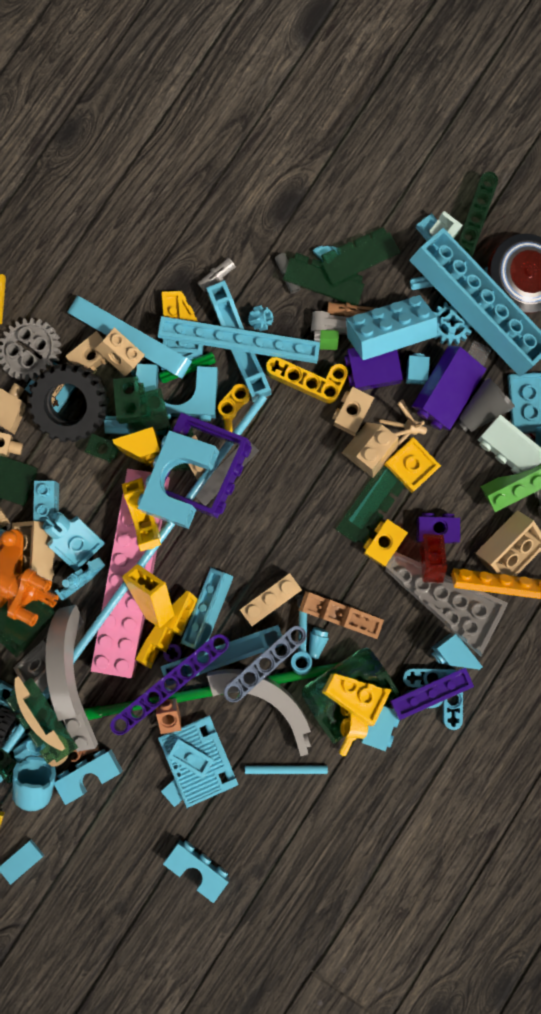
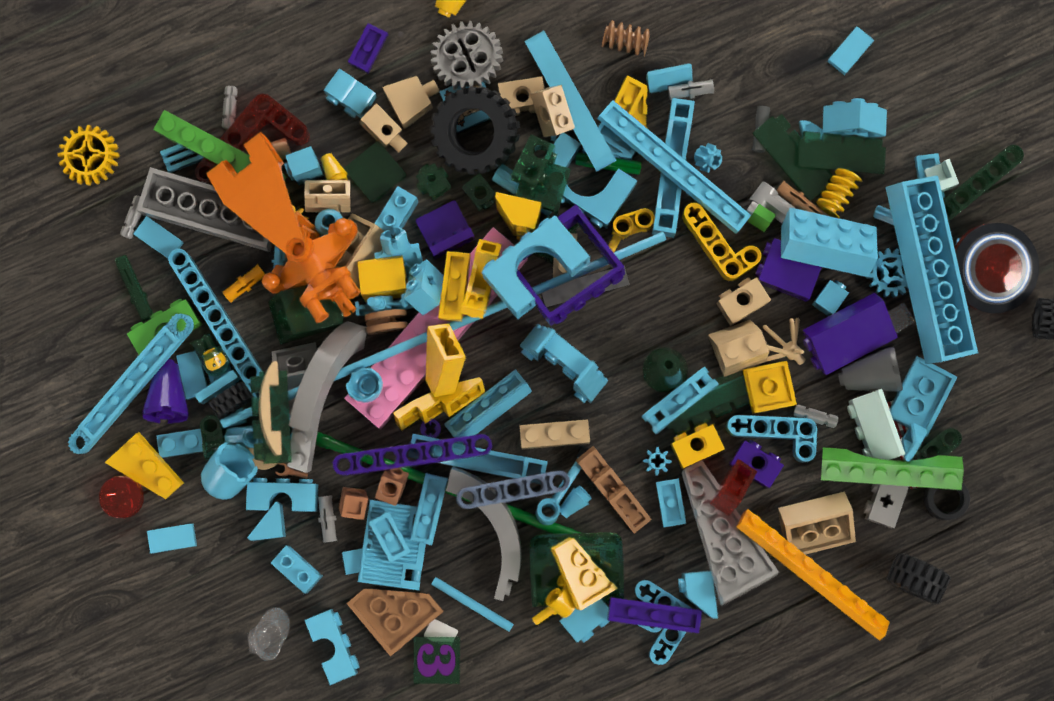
camera: 30 degrees right, 0 degrees up
none -> medium azure slope [247,502,286,541]
none -> clear piece [247,608,290,661]
none -> medium azure brick [271,546,323,594]
none -> light grey pin [317,496,337,543]
none -> nougat brick [339,487,368,520]
none -> medium azure hair [346,368,383,403]
none -> medium nougat plate [347,588,444,657]
none -> yellow slope [358,255,408,302]
none -> medium nougat head [365,309,408,335]
none -> medium azure brick [404,259,444,315]
none -> medium azure tile [410,473,448,545]
none -> tile [414,637,460,684]
none -> clear green brick [416,163,451,202]
none -> dark purple bracket [416,200,475,260]
none -> white sticker [424,619,458,646]
none -> yellow plate [438,251,471,322]
none -> medium azure wedge [520,324,608,403]
none -> medium nougat piece [601,20,650,57]
none -> medium azure plate [641,367,719,434]
none -> clear green cone [643,348,688,393]
none -> medium azure gear [643,447,672,476]
none -> medium azure slope [646,63,693,93]
none -> medium azure plate [656,478,686,527]
none -> medium azure beam [726,415,817,463]
none -> light grey axle [793,405,838,428]
none -> yellow piece [817,168,862,218]
none -> medium azure brick [823,98,887,139]
none -> medium azure tile [827,27,874,75]

